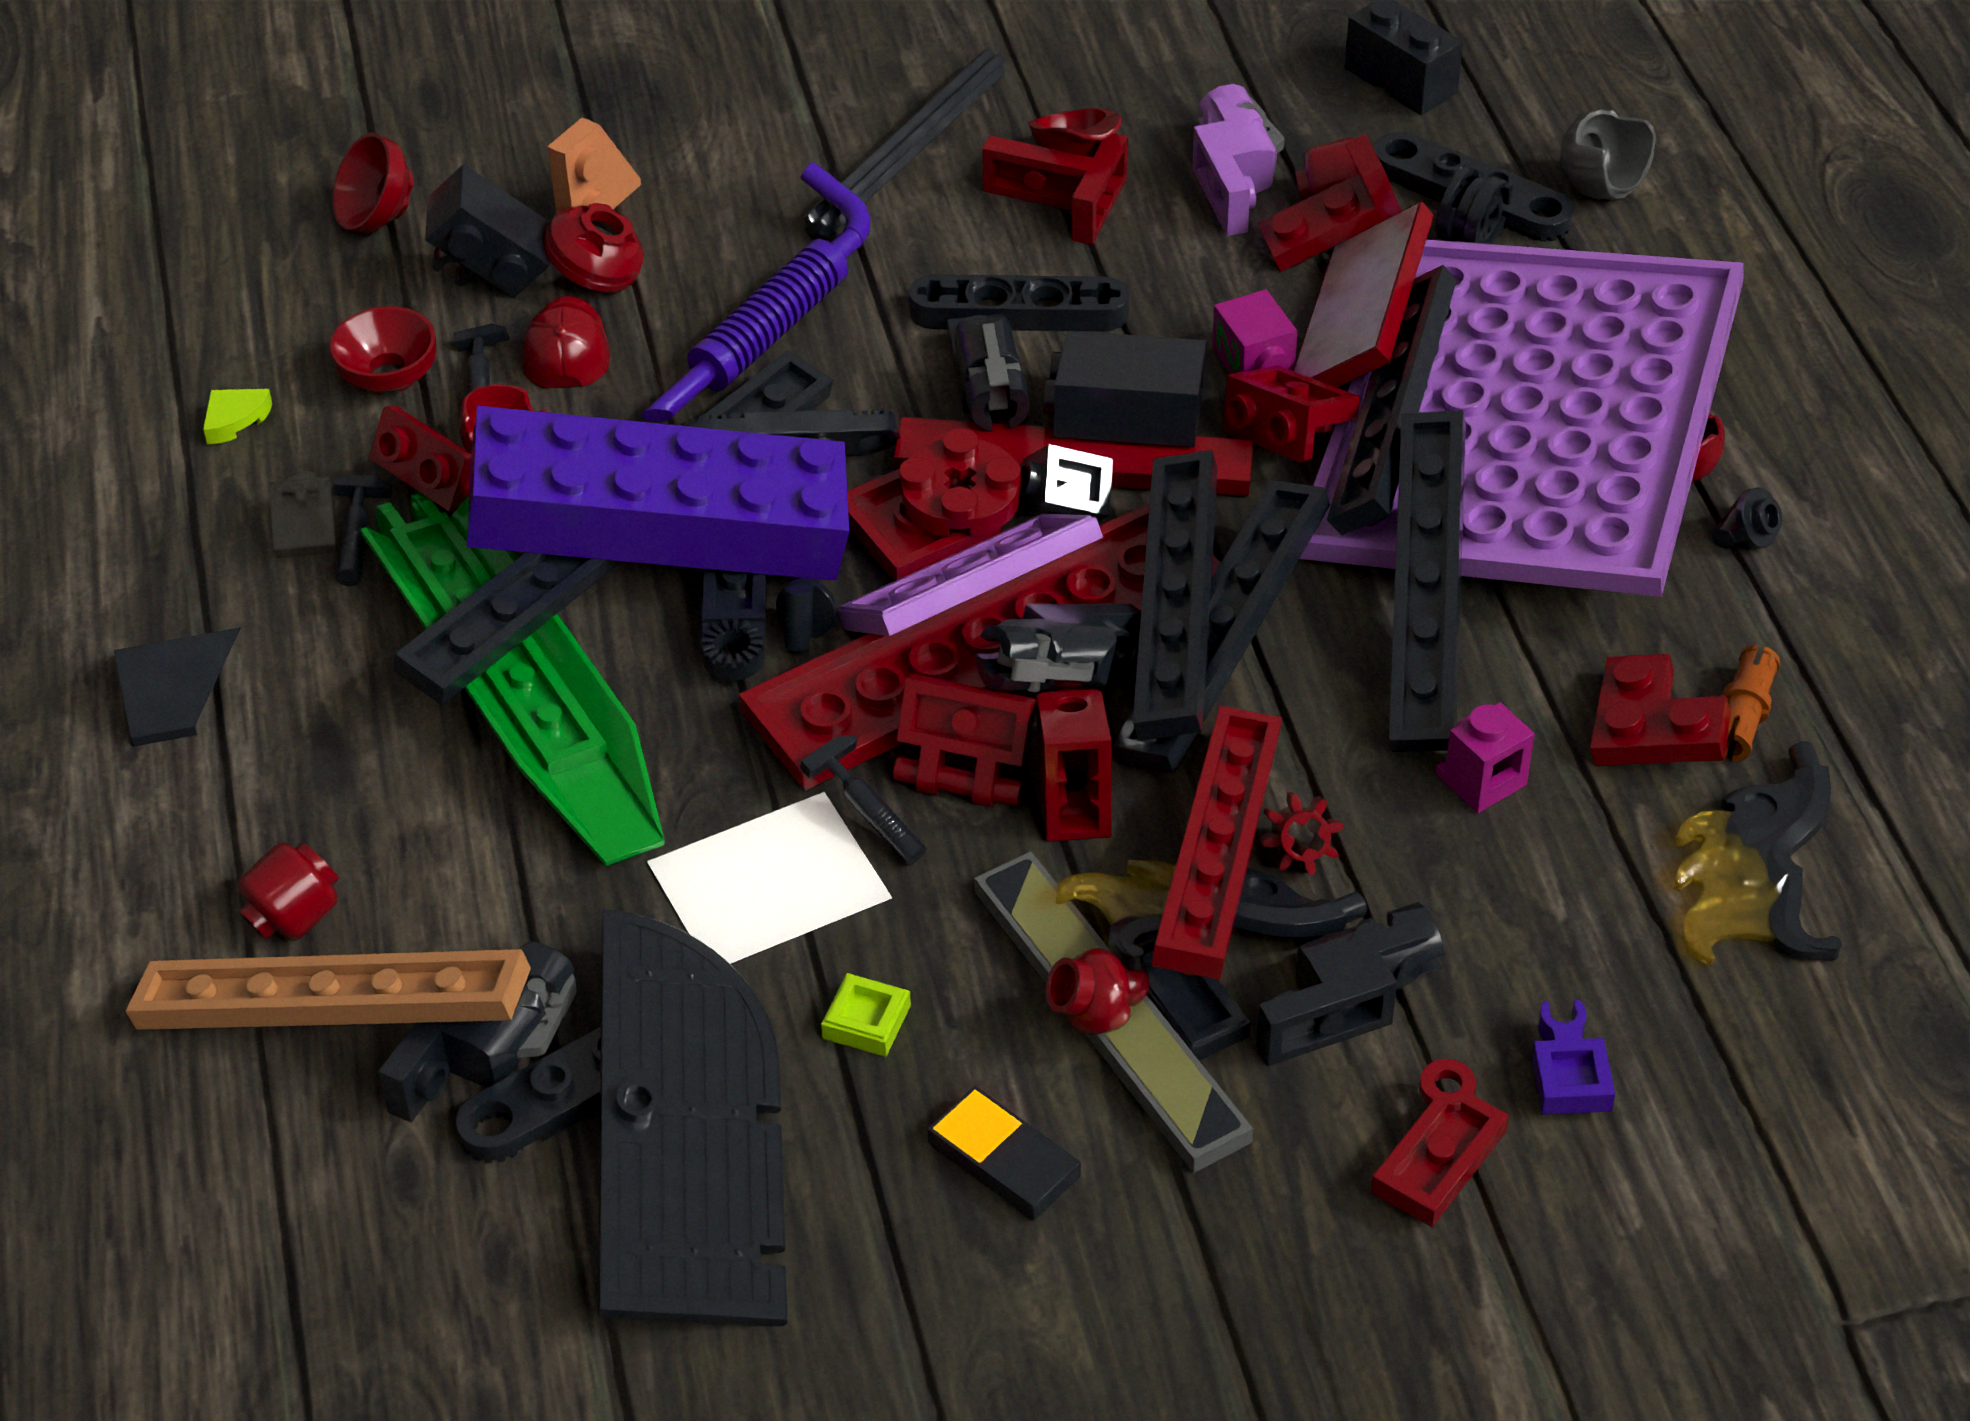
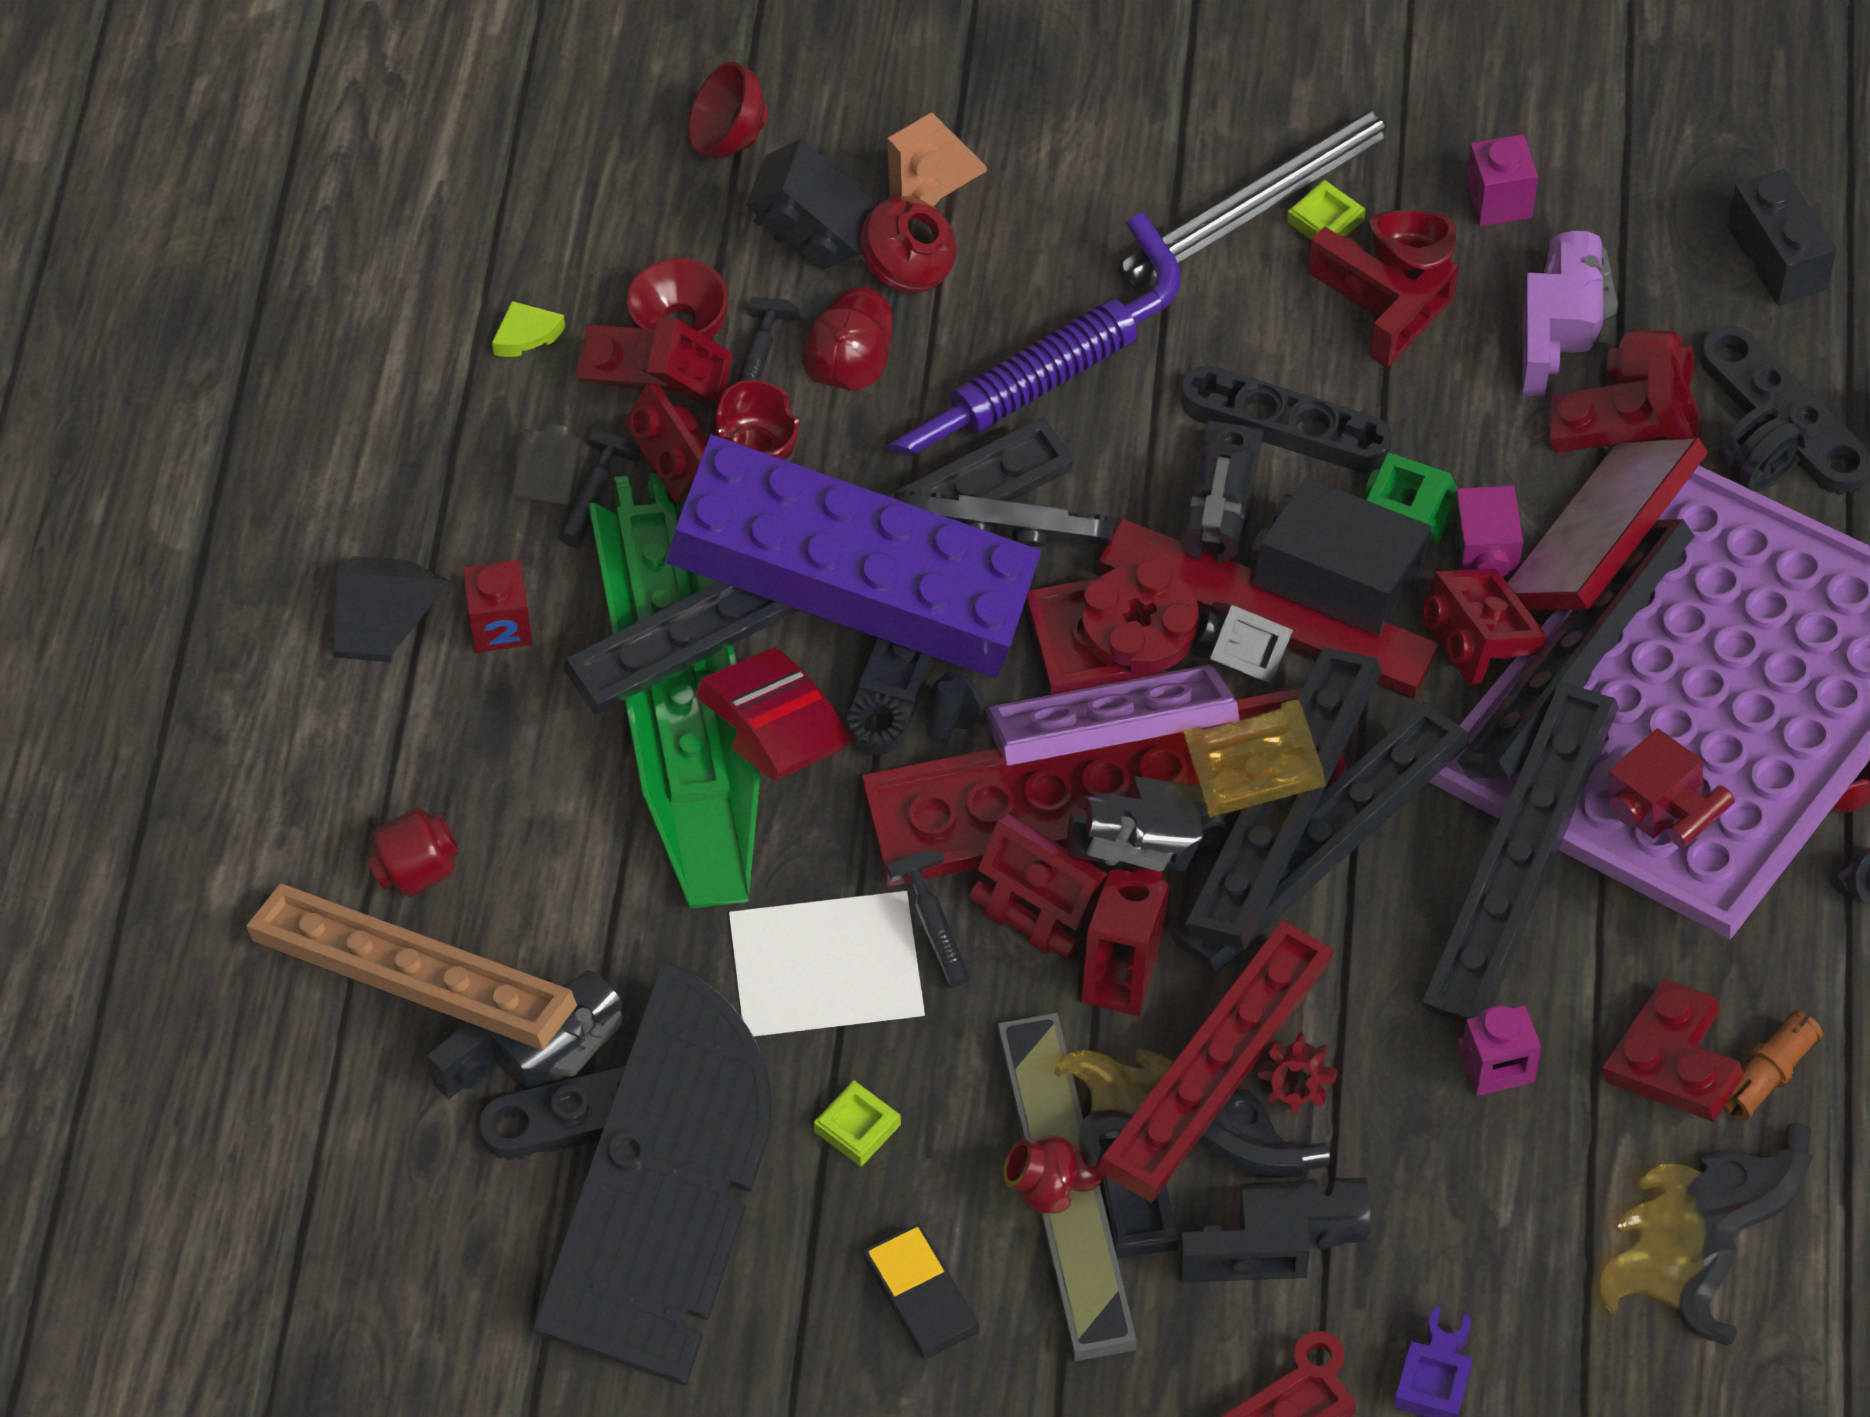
camera: 20 degrees right, 10 degrees up
none -> dark red brick [463,559,533,653]
none -> dark red bracket [575,318,733,406]
none -> dark red slope [695,646,850,782]
none -> clear yellow plate [1183,699,1326,817]
none -> lime tile [1287,180,1365,240]
none -> green brick [1365,452,1458,544]
none -> magenta brick [1466,134,1538,227]
none -> dark red brick [1608,728,1735,848]

